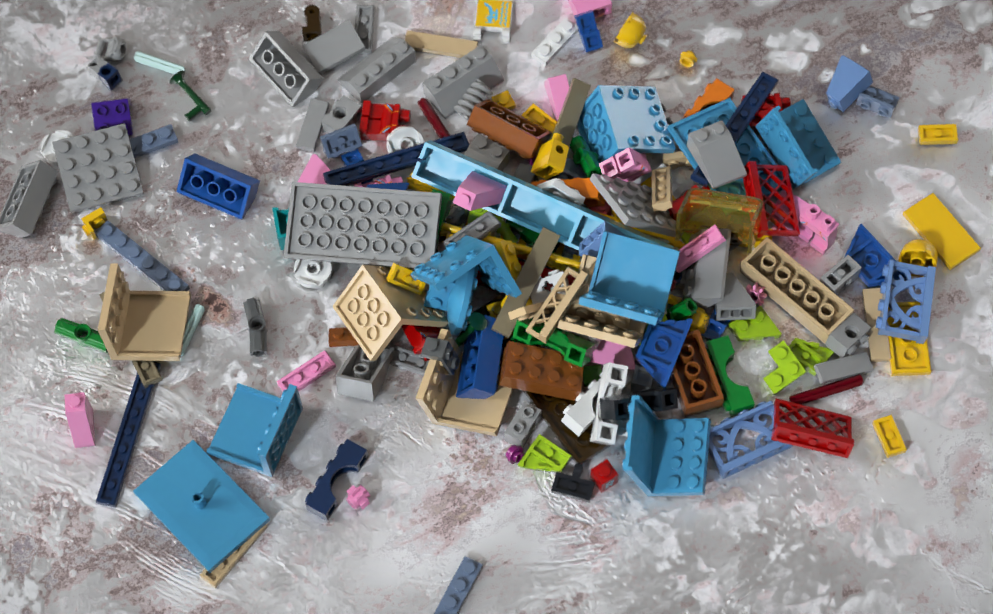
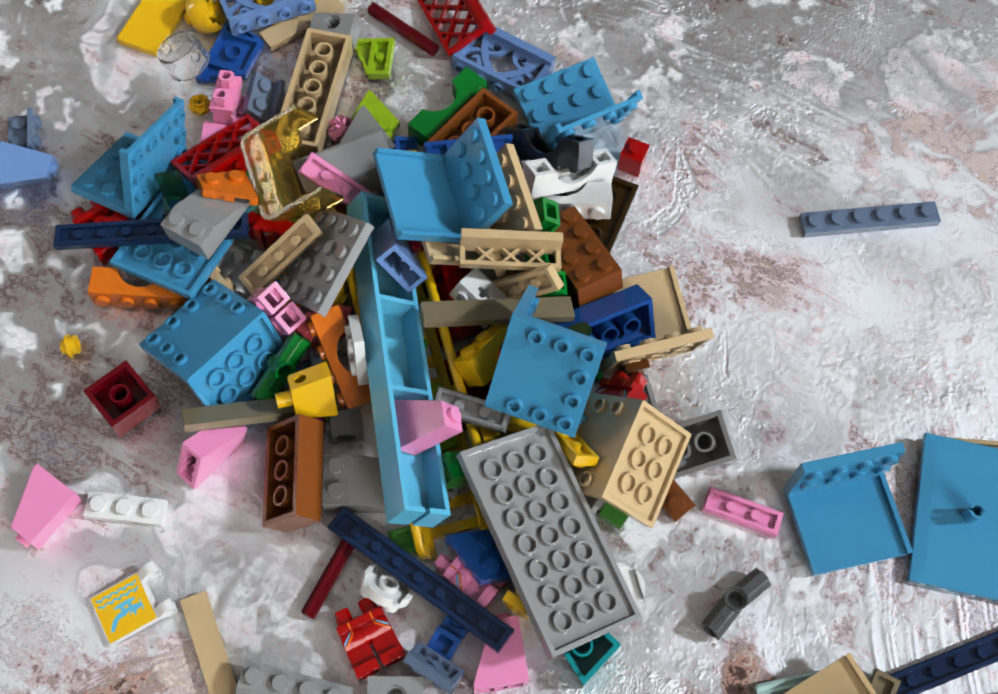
camera: 130 degrees left, 0 degrees up
dark blue arch [305,439,369,521] -> none
bright pink gear [346,485,370,510] -> none
dark grey bracket [421,337,460,375] -> none
light grey slope [423,44,504,119] -> none
light grey piece [453,79,493,119] -> none
yellow plate [491,90,516,110] -> none
light grey brick [504,401,542,447] -> none
magenta plate [506,445,524,464] -> none
lime wing [517,434,572,473] -> none
yellow plate [521,103,557,139] -> none
black plate [551,463,595,503] -> none
blue slope [574,10,603,52] -> none
yellow cylinder [613,11,647,48] -> none
lime plate [763,340,807,395] -> none
light grey tile [814,352,874,384] -> none
light grey brick [820,255,862,295] -> none
yellow plate [918,124,958,145] -> none
none -> dark red brick [83,360,162,438]
none -> clear green bracket [154,170,187,216]
none -> clear piece [157,31,210,81]
none -> yellow plate [188,94,211,116]
none -> orange wing [196,170,258,206]
none -> sand blue bracket [242,71,286,125]

